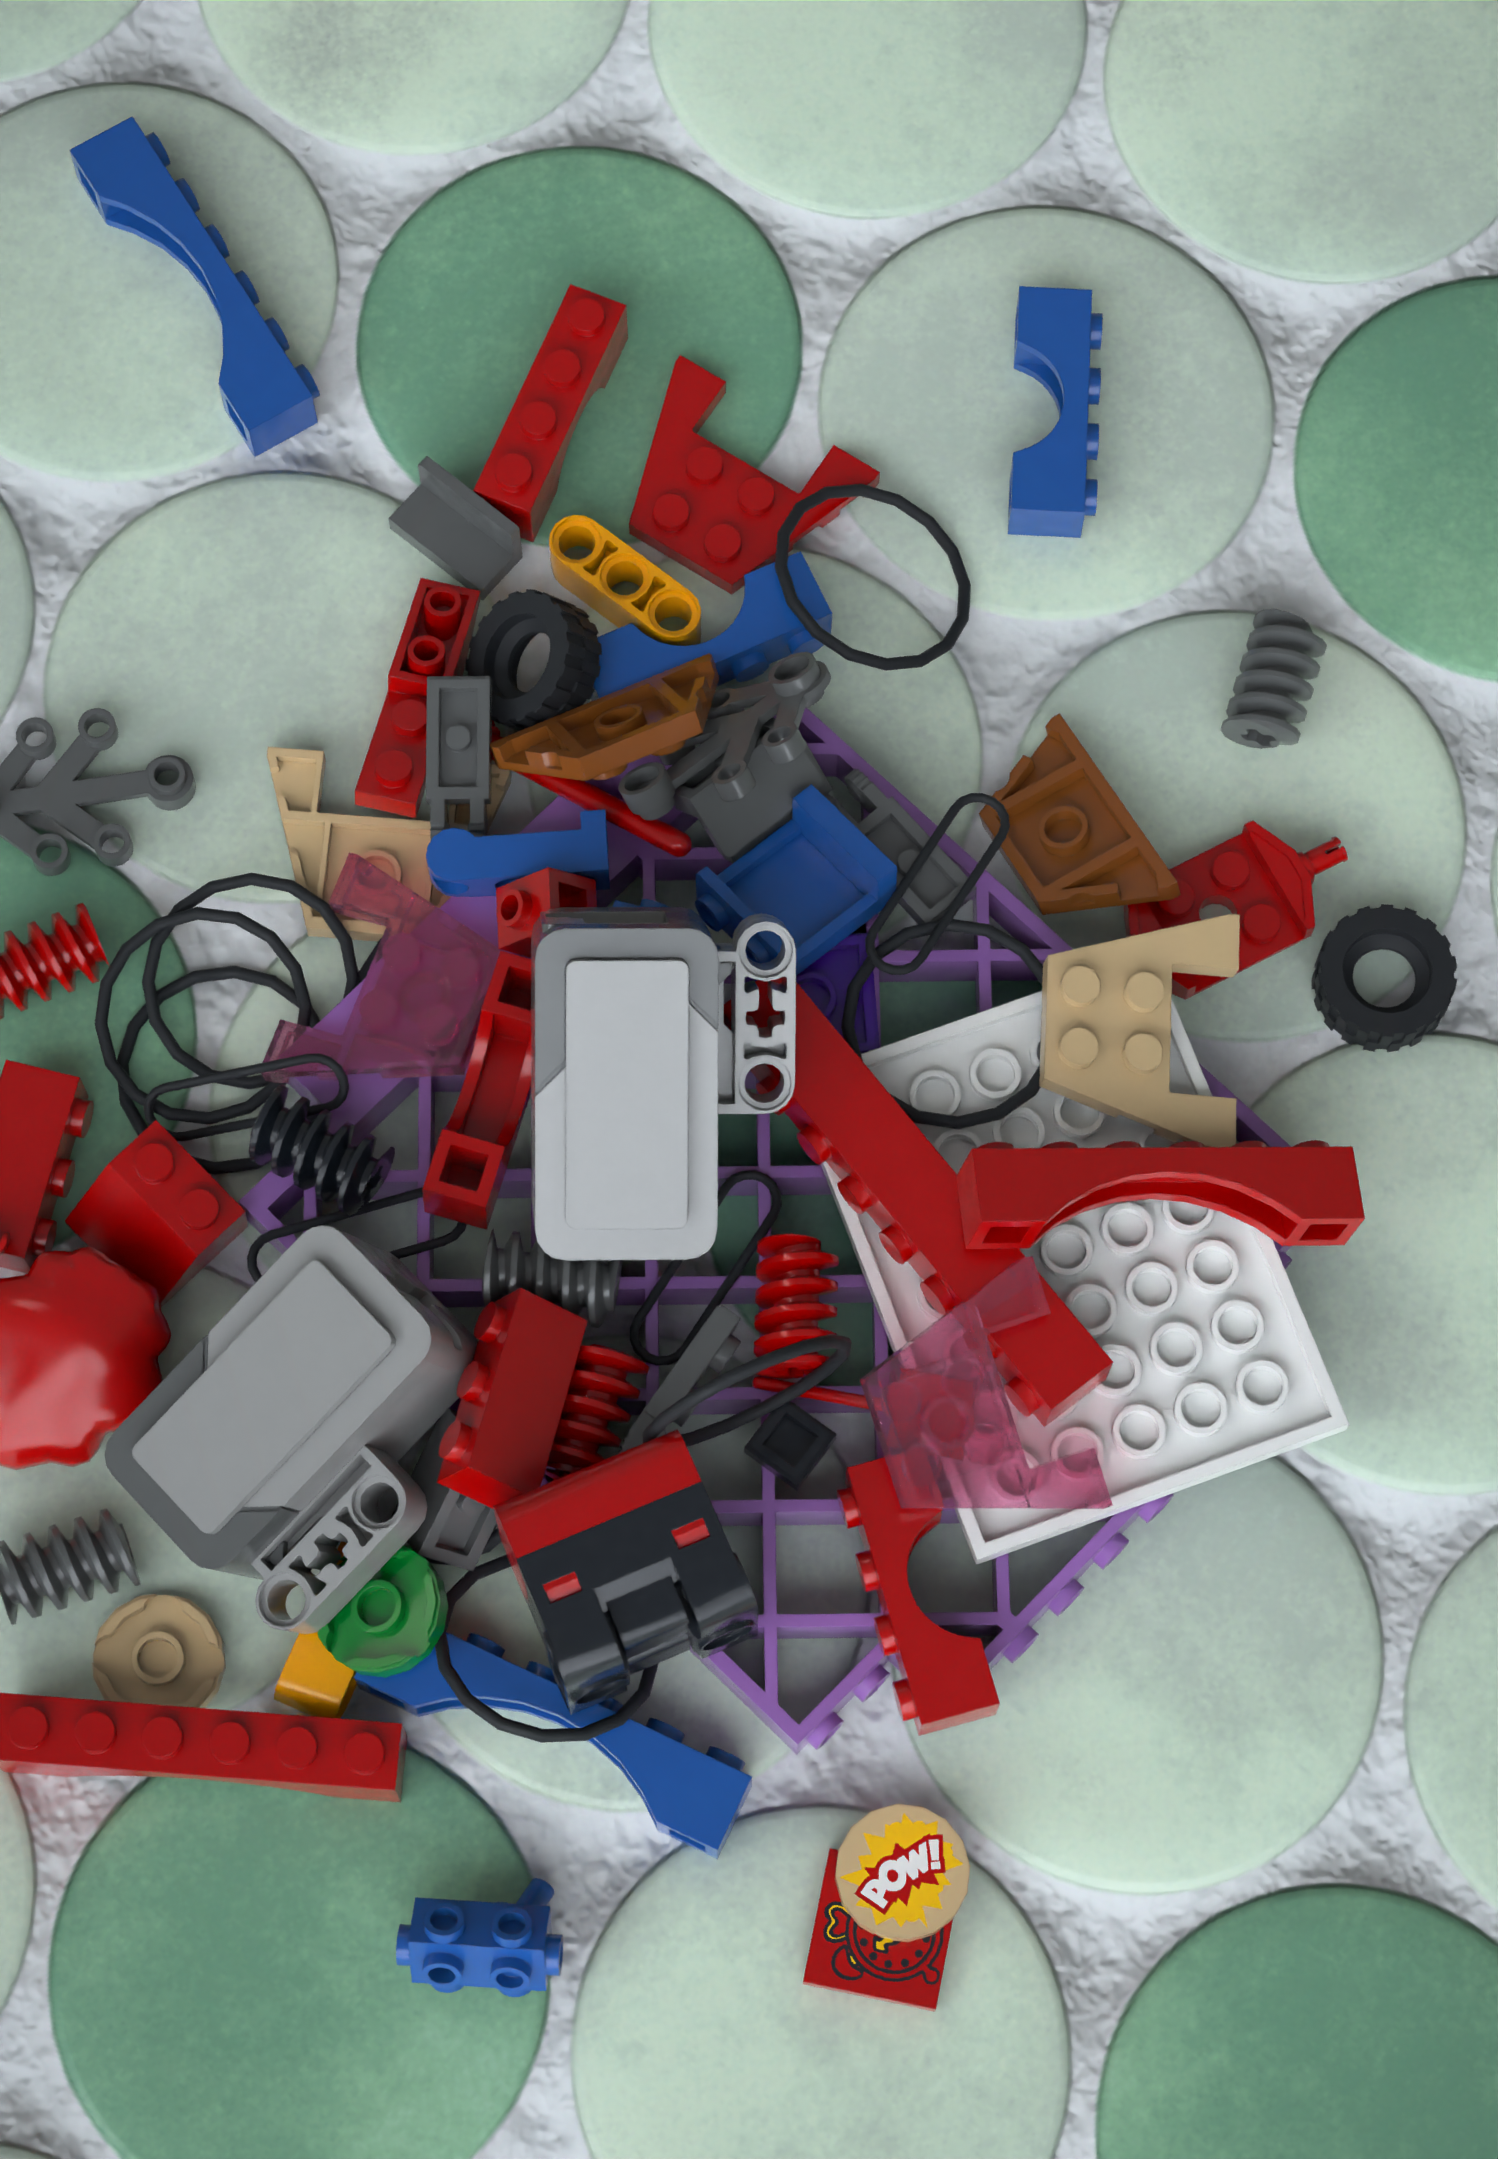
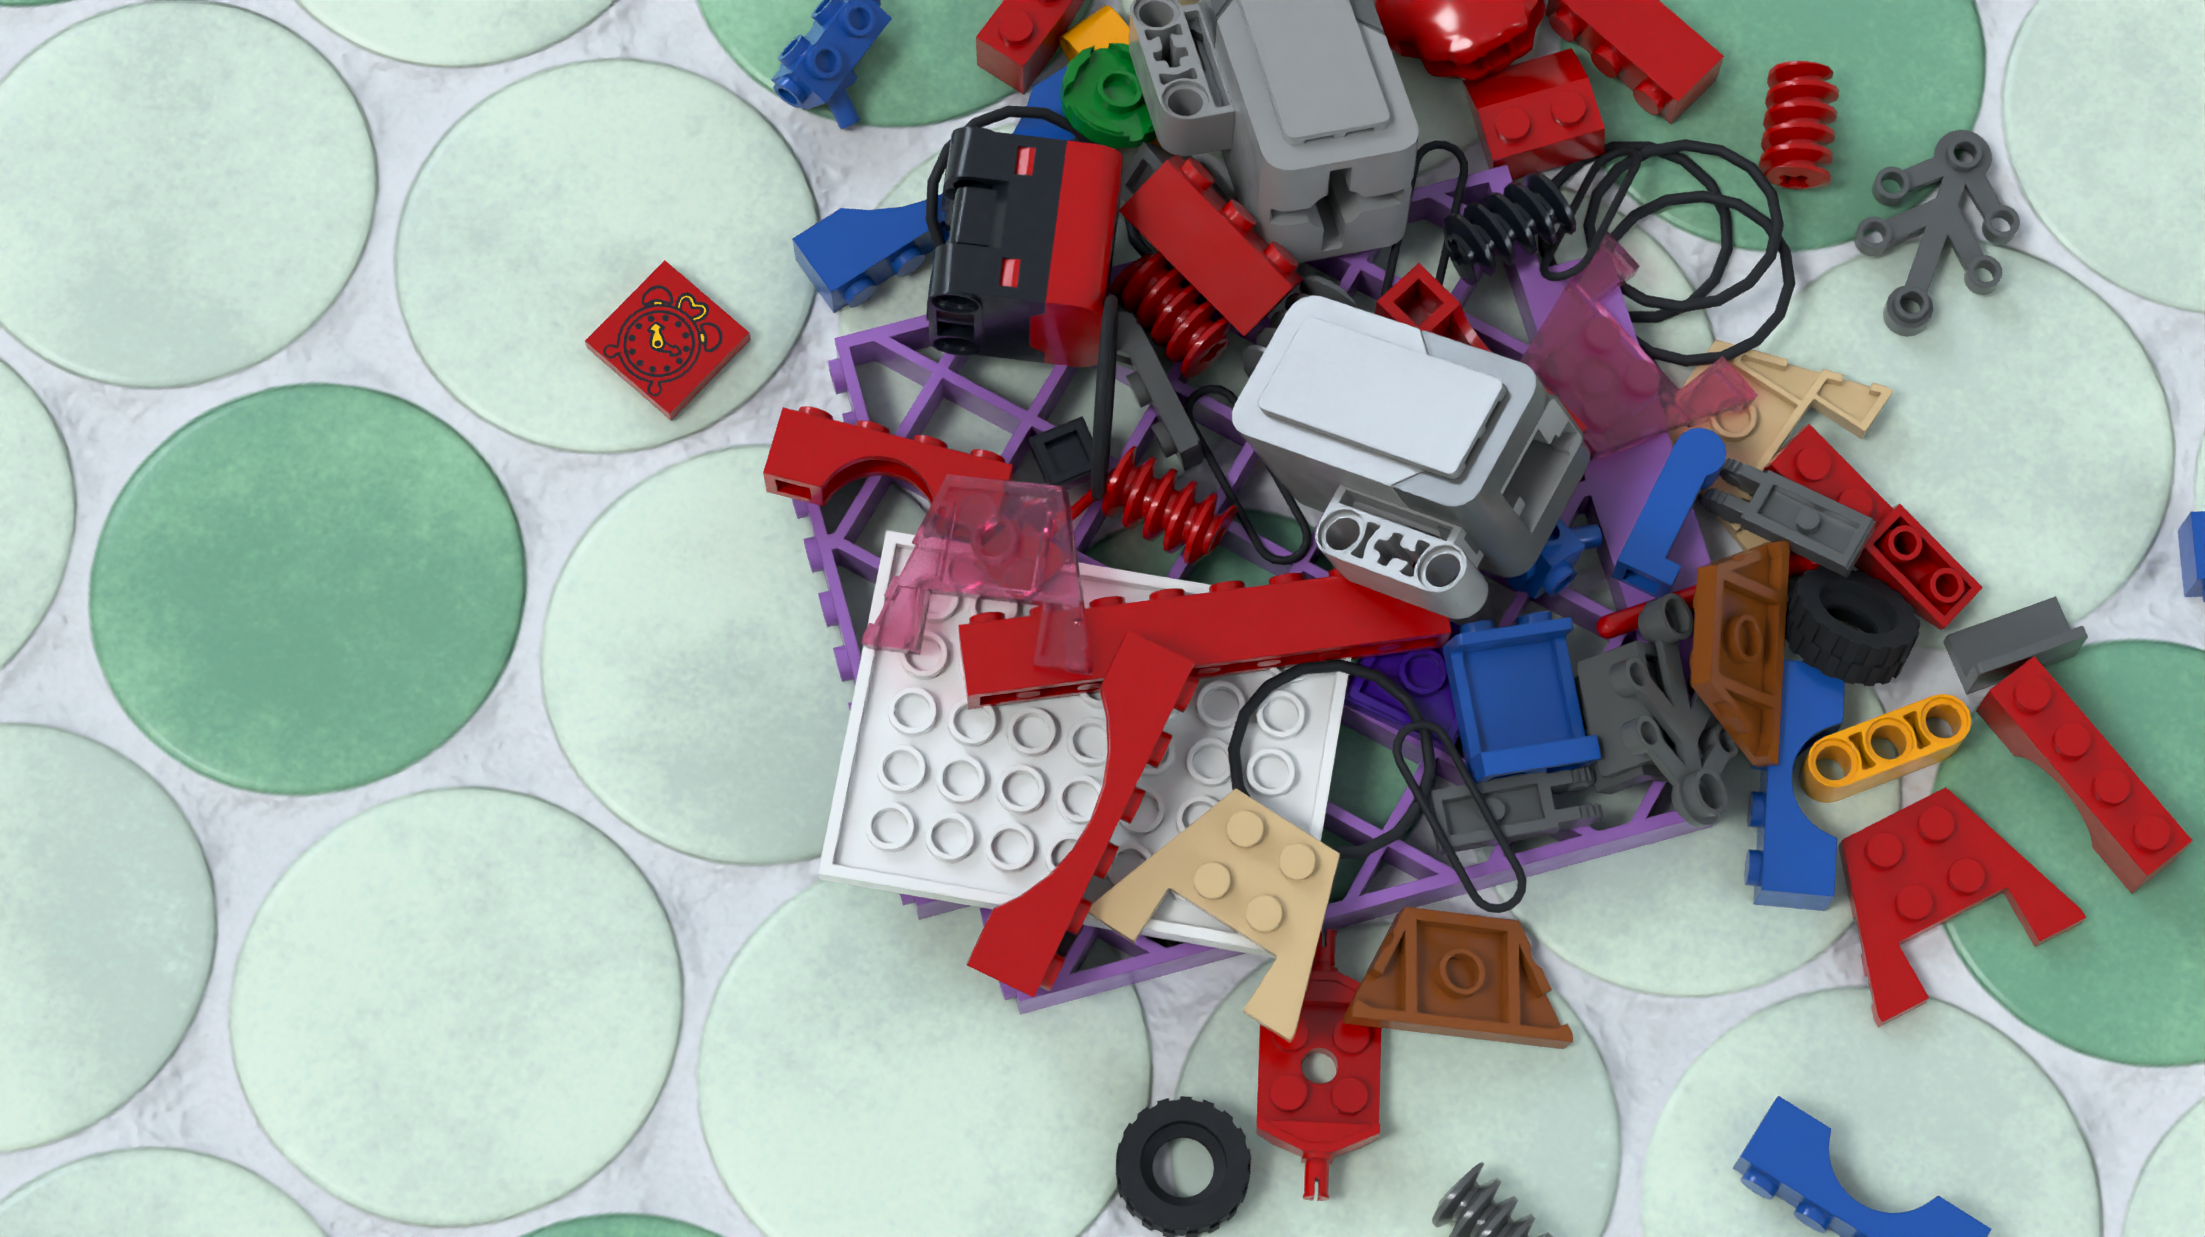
camera: 120 degrees right, 0 degrees up
red brick [496,867,597,957] -> none
black piece [775,484,971,671] -> none
tile [835,1804,970,1942] -> none

